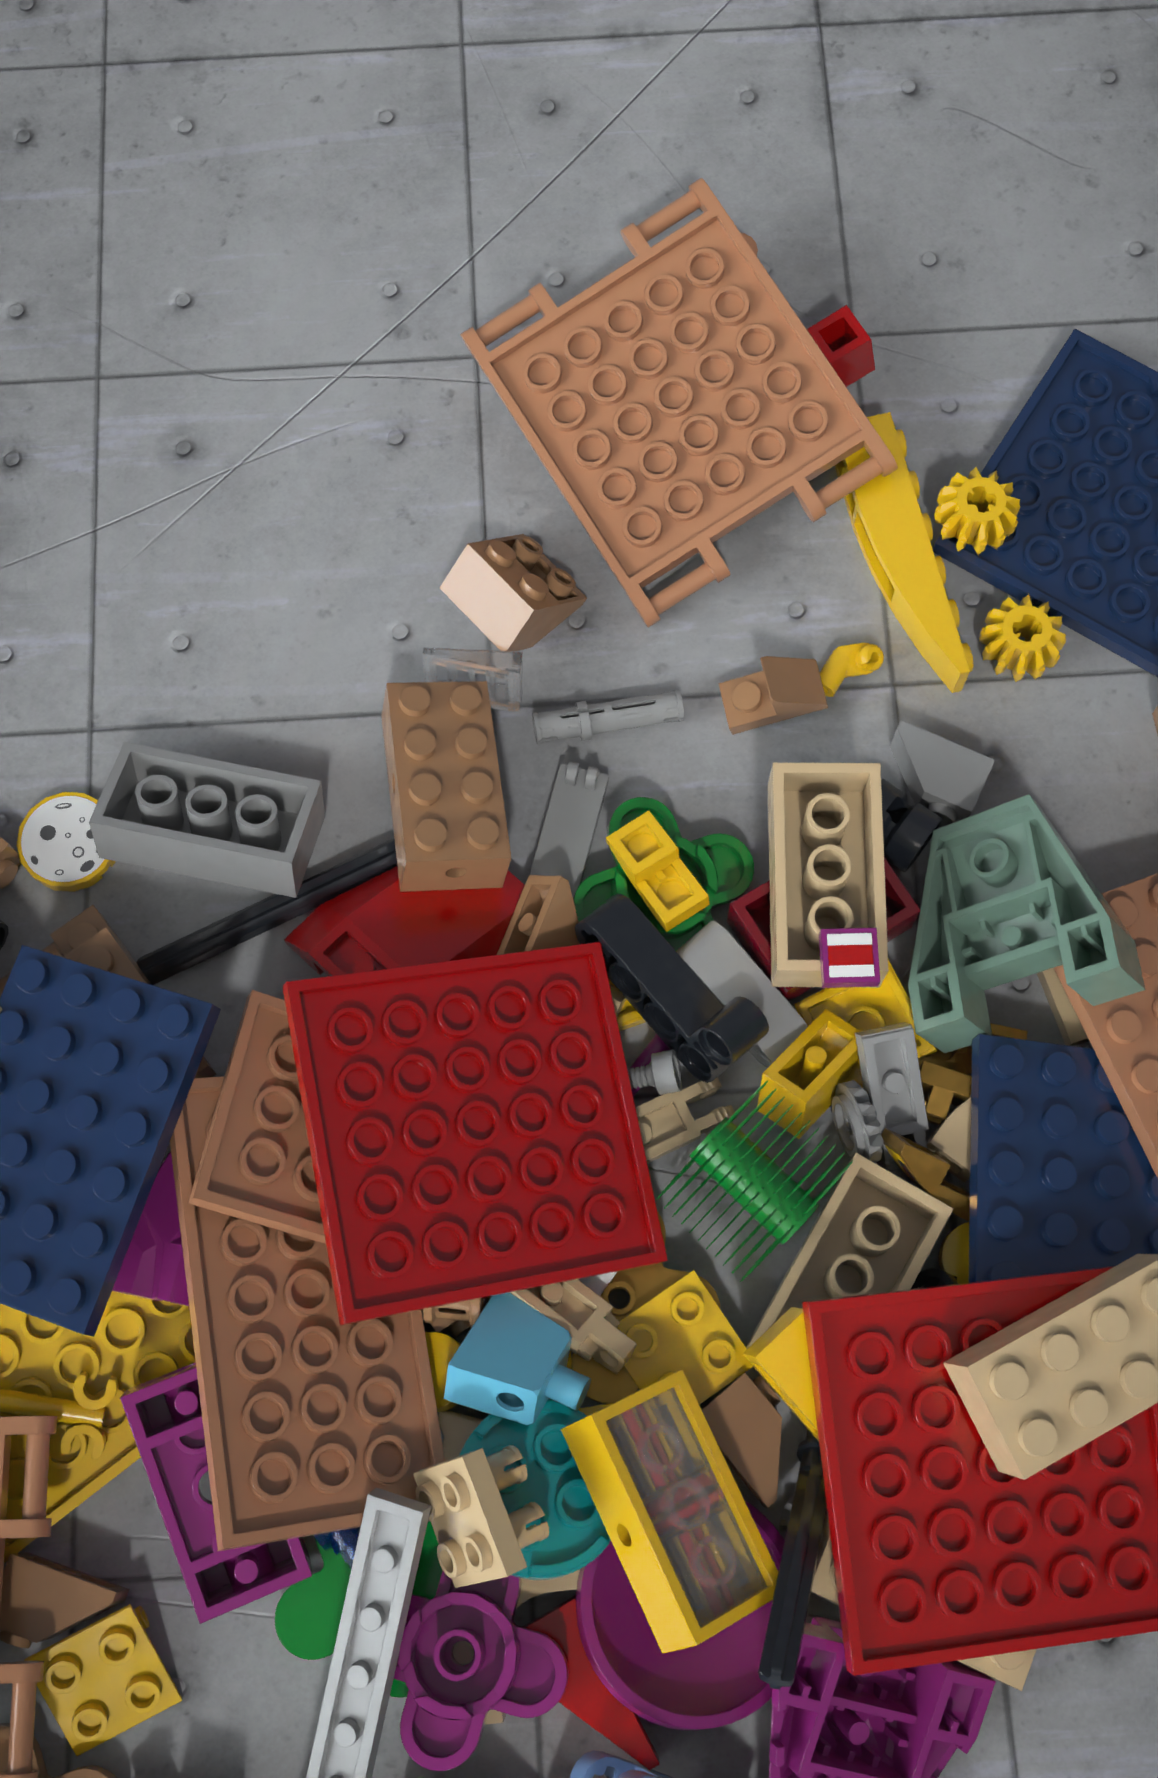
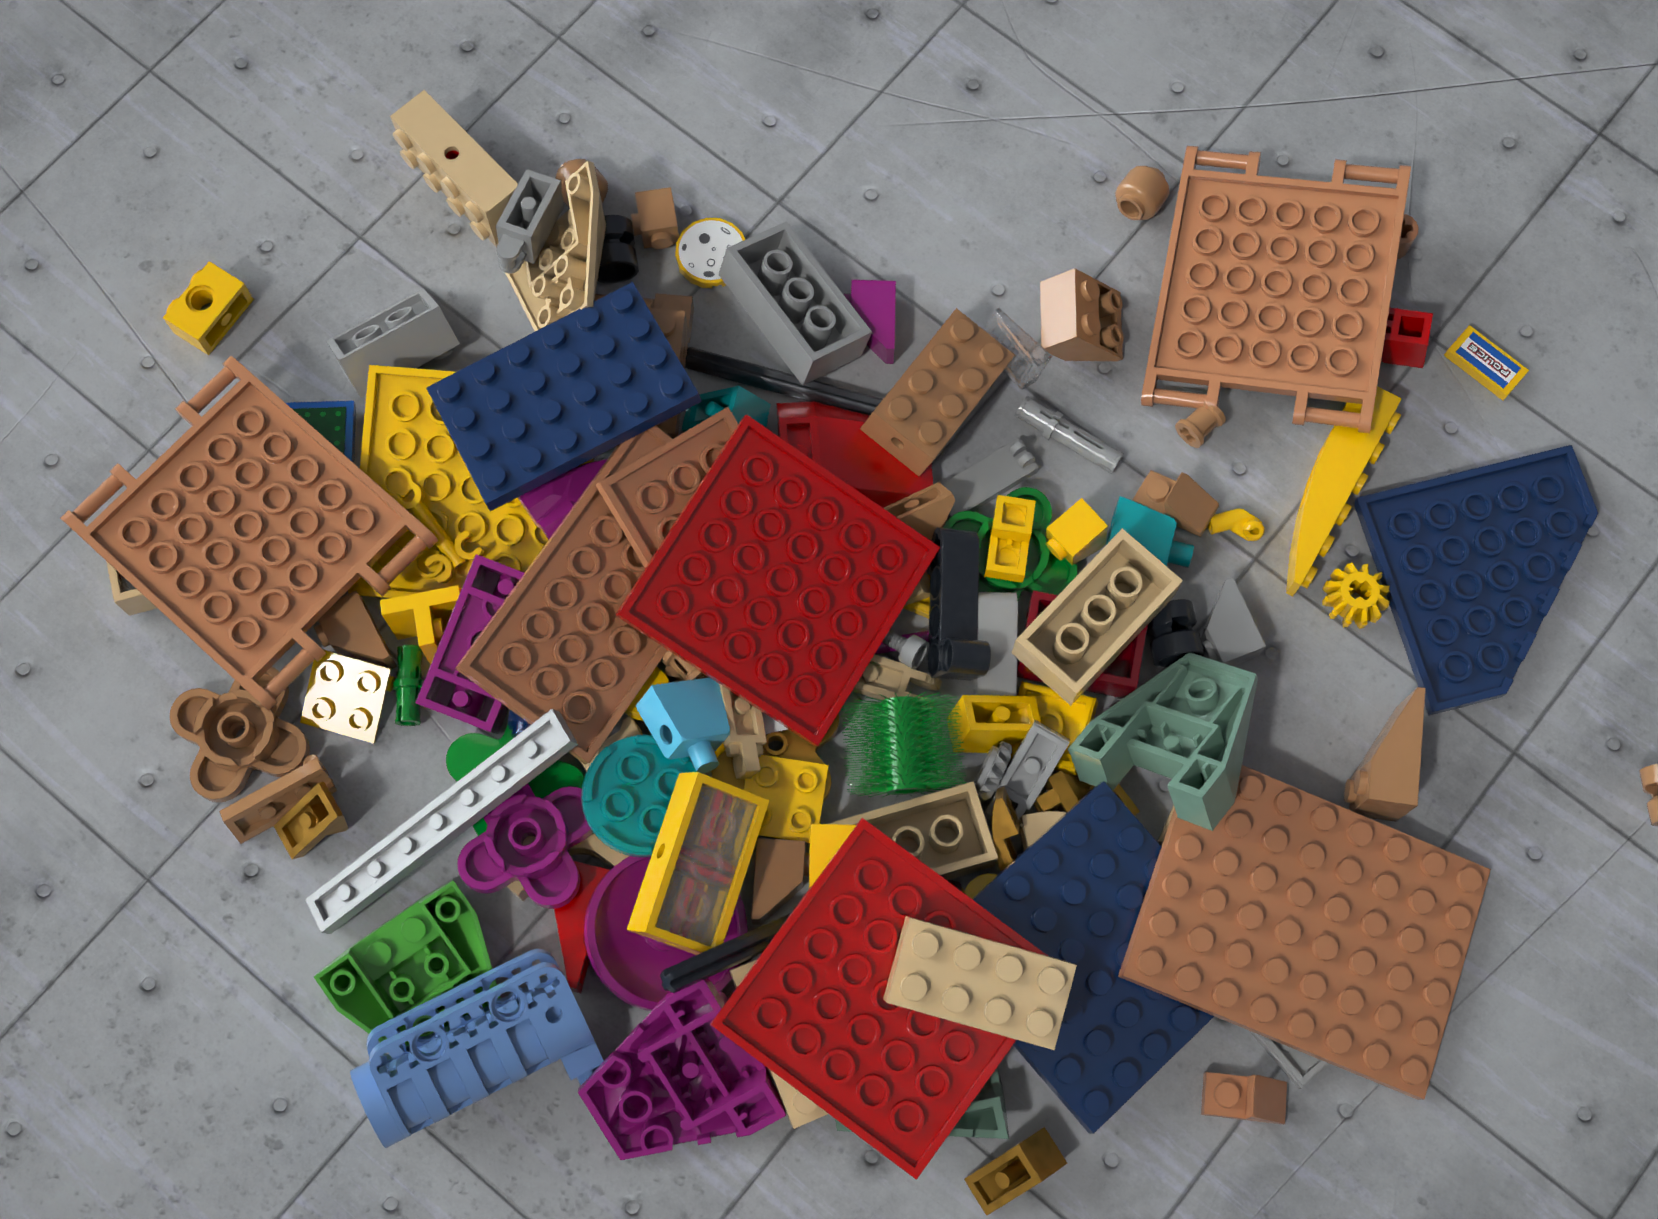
camera: 40 degrees right, 0 degrees up
tan plate [413,1445,549,1588] -> none
tile [819,928,881,988] -> none
yellow gear [934,467,1020,555] -> none
none -> yellow bracket [380,585,461,665]
none -> green pin [393,645,424,726]
none -> teal slope [681,385,771,432]
none -> magenta slope [844,280,896,364]
none -> yellow slope [1046,498,1108,565]
none -> teal torso [1106,496,1194,568]
none -> medium nougat head [1115,166,1170,220]
none -> medium nougat bush [1175,402,1226,448]
none -> tile [1444,325,1529,401]

